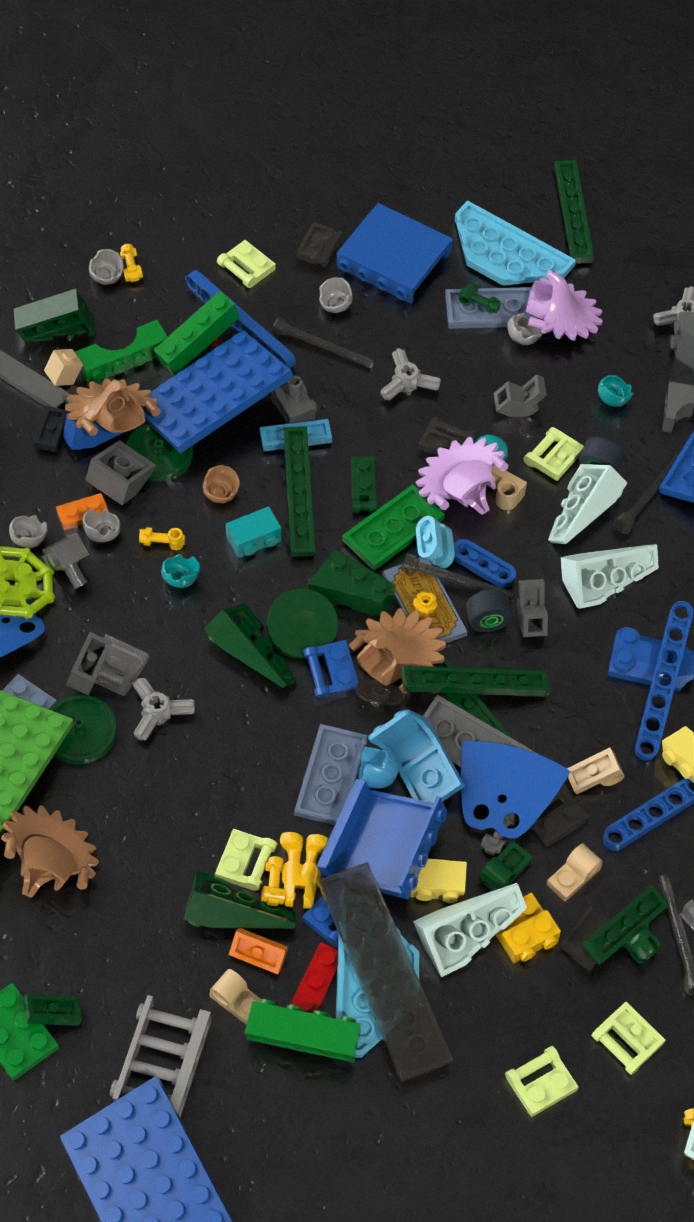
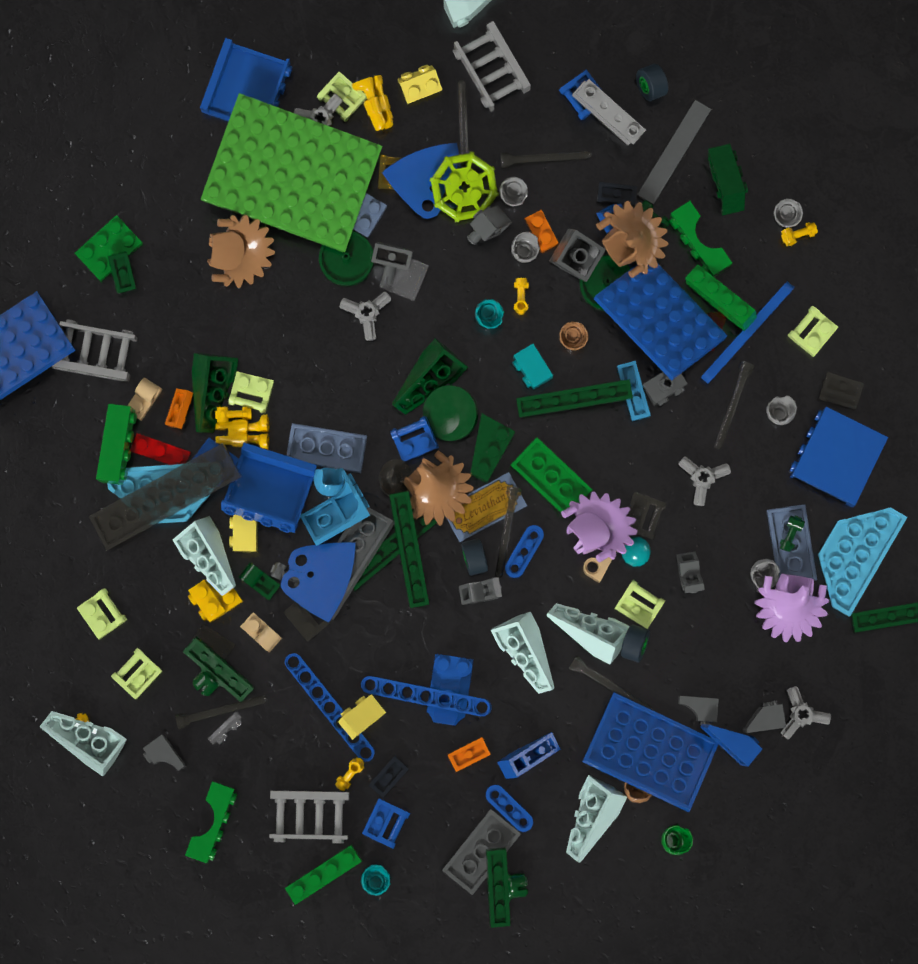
camera: 90 degrees right, 25 degrees up
tan brick [44,349,83,386] -> none
dark green plate [351,456,377,513] -> none
yellow plate [413,592,437,615] -> none
medium azure brick [416,516,455,569] -> none
tan plate [567,748,624,794] -> none
teal hair [598,375,634,407] -> none

